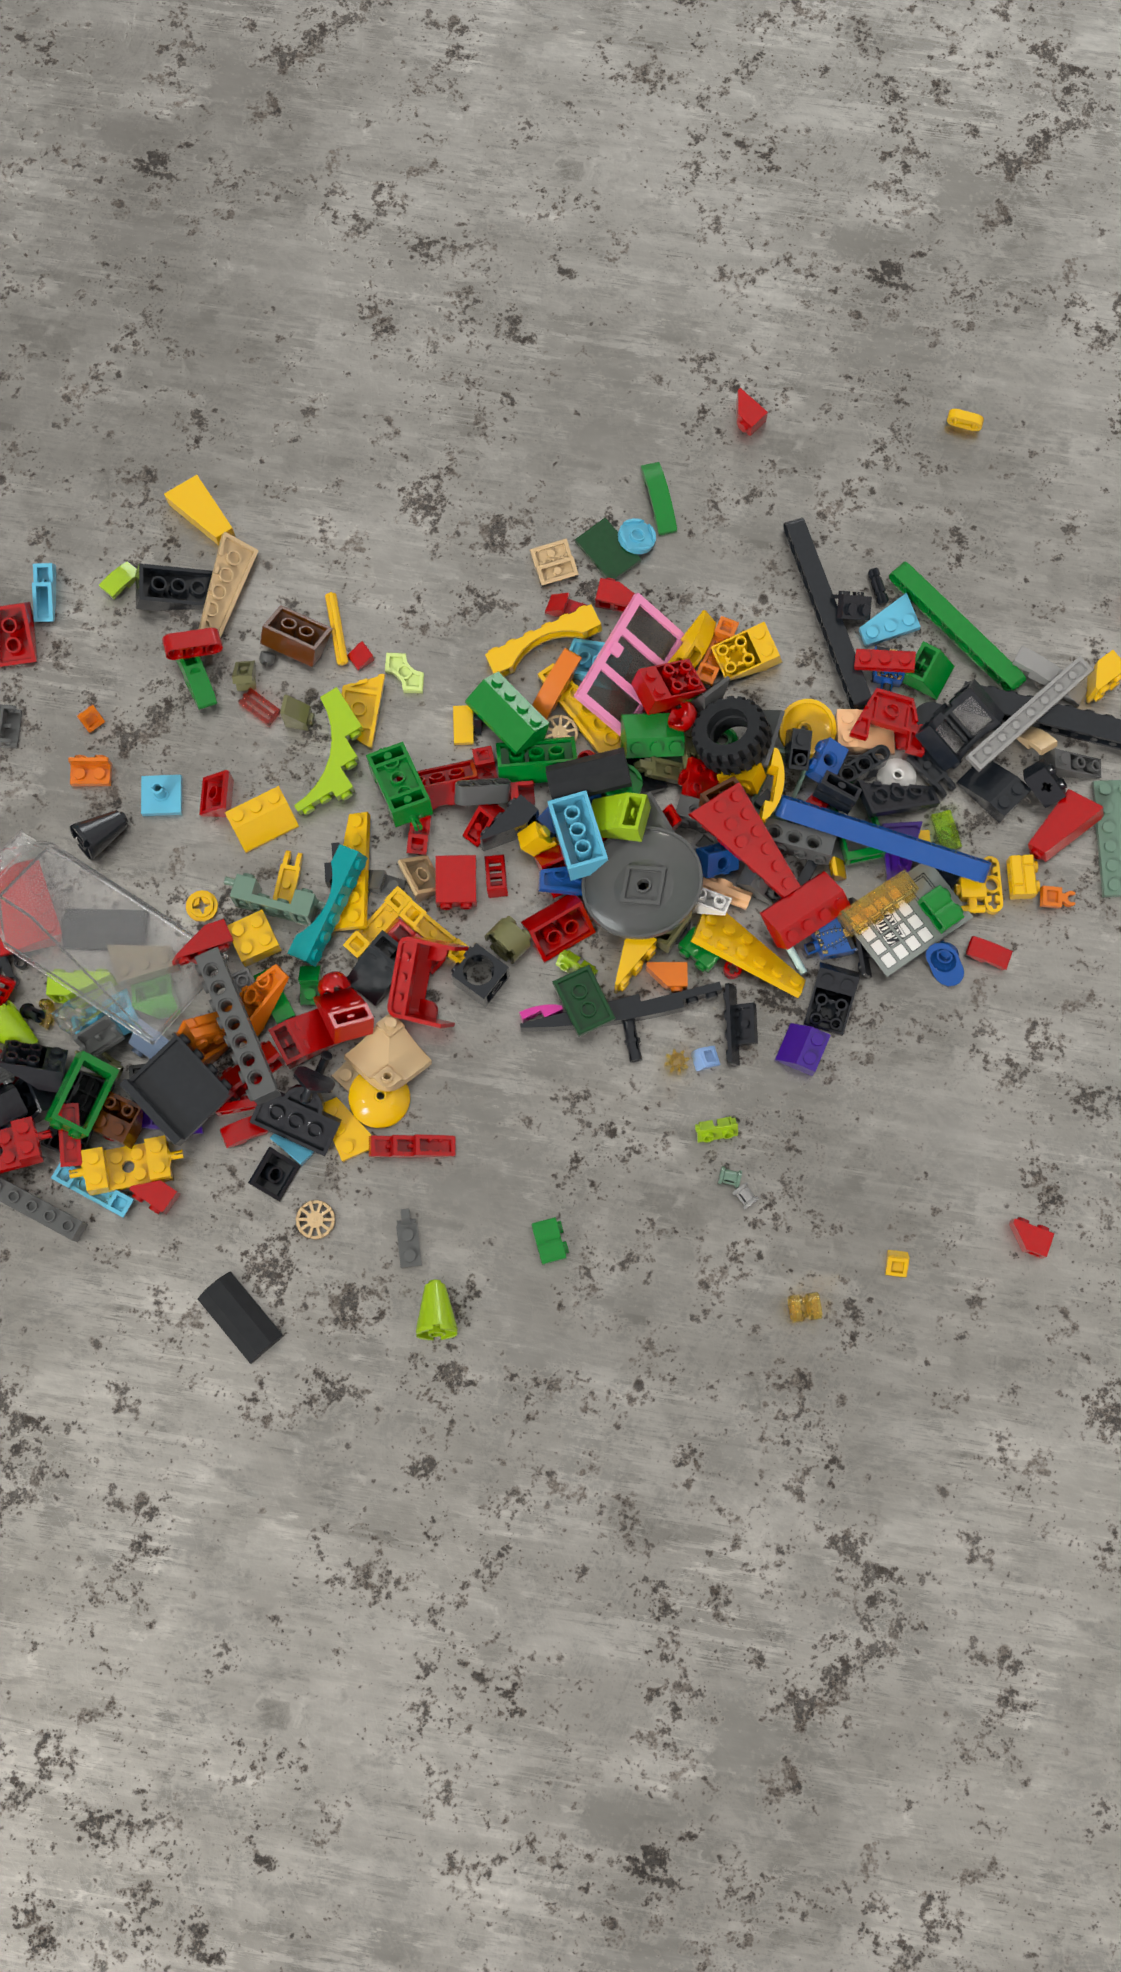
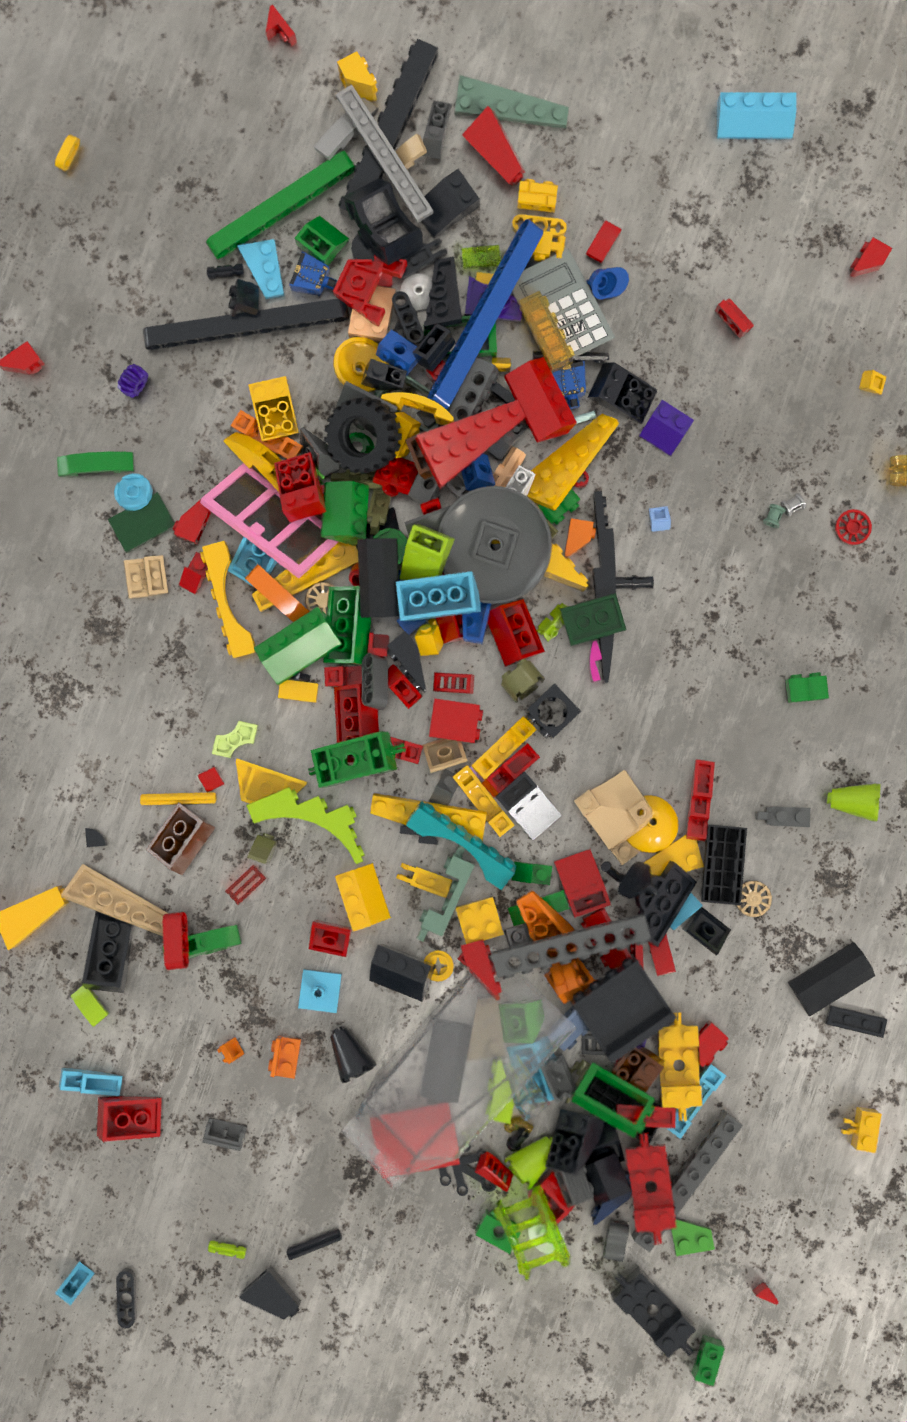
camera: 75 degrees left, 10 degrees up
olive slope [232,660,256,691] -> none
dark grey hinge [259,651,276,666] -> none
red slope [313,987,374,1044] -> none
red hair [318,971,351,996] -> none
red windscreen [387,937,469,1028] -> none
clear yellow gear [664,1049,690,1075] -> none
red hair [668,702,697,732] -> none
lime hinge [695,1116,738,1143] -> none
black bracket [723,983,758,1066] -> none
red plate [854,649,916,673] -> none
green brick [917,885,964,934] -> none
black brick [1023,758,1067,808] -> none
orange plate [1040,885,1075,909] -> none
none -> black tile [85,828,107,847]
none -> dark purple gear [117,364,148,398]
none -> black slope [369,944,436,1002]
none -> black piece [701,824,747,906]
none -> red bracket [715,298,754,338]
none -> black tile [825,1005,888,1038]
none -> red wheel [835,509,872,545]
none -> yellow brick [841,1106,882,1153]

